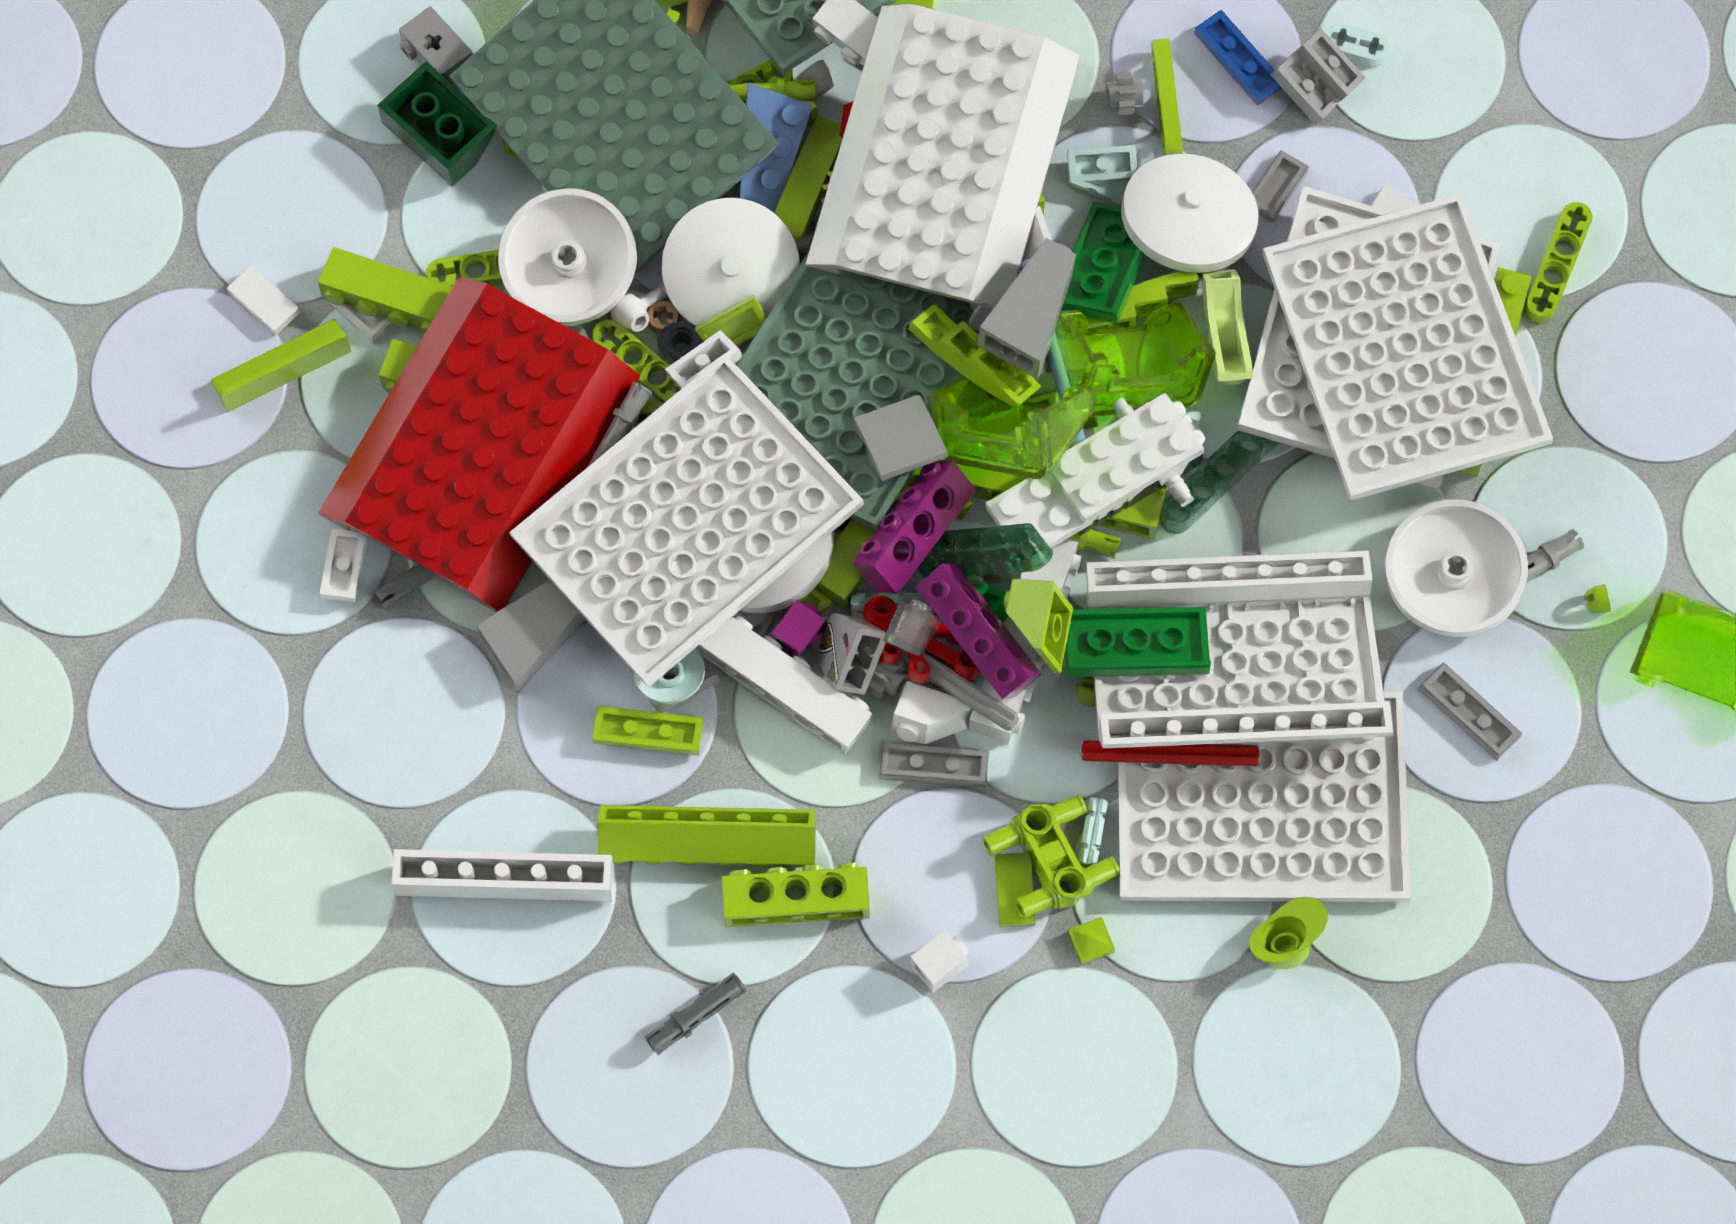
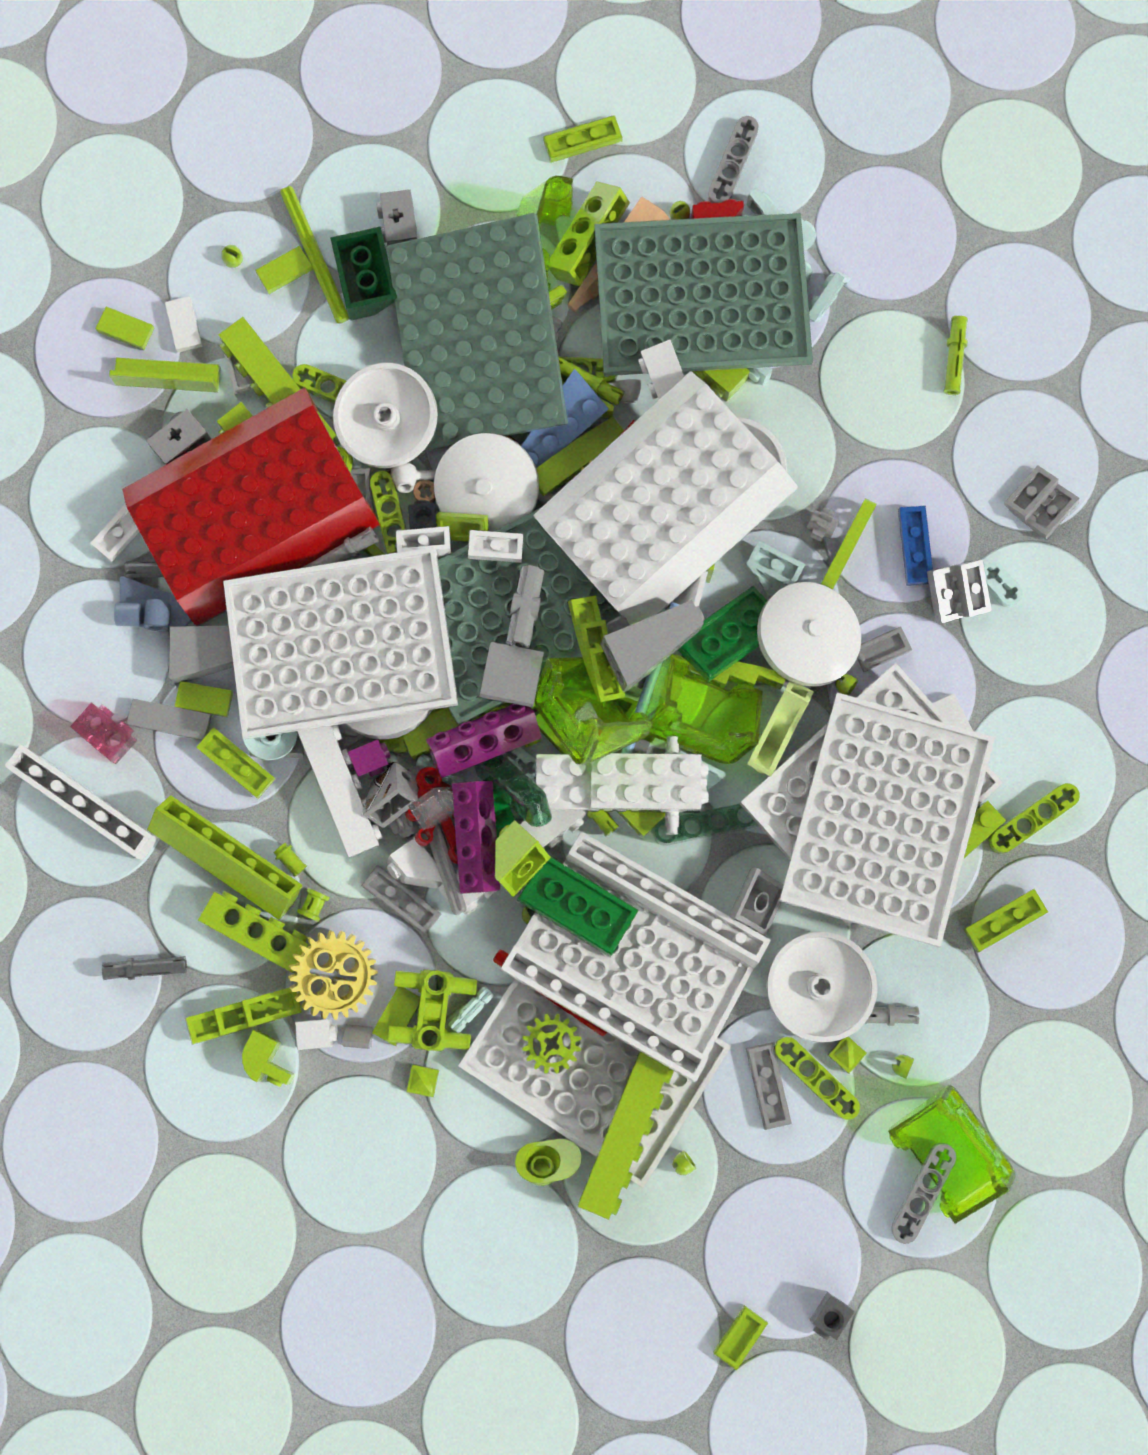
camera: 30 degrees right, 10 degrees up
none -> clear pink brick [70,702,137,764]
none -> lime tile [95,306,154,350]
none -> sand blue panel [114,576,191,631]
none -> light grey tile [126,699,212,740]
none -> light grey brick [146,409,211,465]
none -> lime tile [174,681,233,718]
none -> lime slope [185,987,302,1045]
none -> lime hinge [221,245,243,268]
none -> lime brick [242,1030,295,1087]
none -> lime tile [255,245,313,294]
none -> lime pin [274,842,307,878]
none -> lime axle [280,186,349,324]
none -> light yellow gear [288,930,378,1020]
none -> lime bush [297,888,330,922]
none -> light grey slope [341,1025,373,1049]
none -> white plate [468,530,523,563]
none -> light grey piece [506,565,544,648]
none -> lime gear [522,1014,581,1074]
none -> lime brick [578,1051,674,1220]
none -> lime hinge [672,1150,696,1175]
none -> lime tile [713,1305,768,1370]
none -> light grey slope [729,867,783,936]
none -> lime beam [774,1037,860,1120]
none -> dark grey brick [810,1292,855,1340]
none -> lime tile [828,1037,867,1074]
none -> lime hinge [835,674,859,696]
none -> light grey beam [891,1143,956,1244]
none -> lime plate [963,889,1048,953]

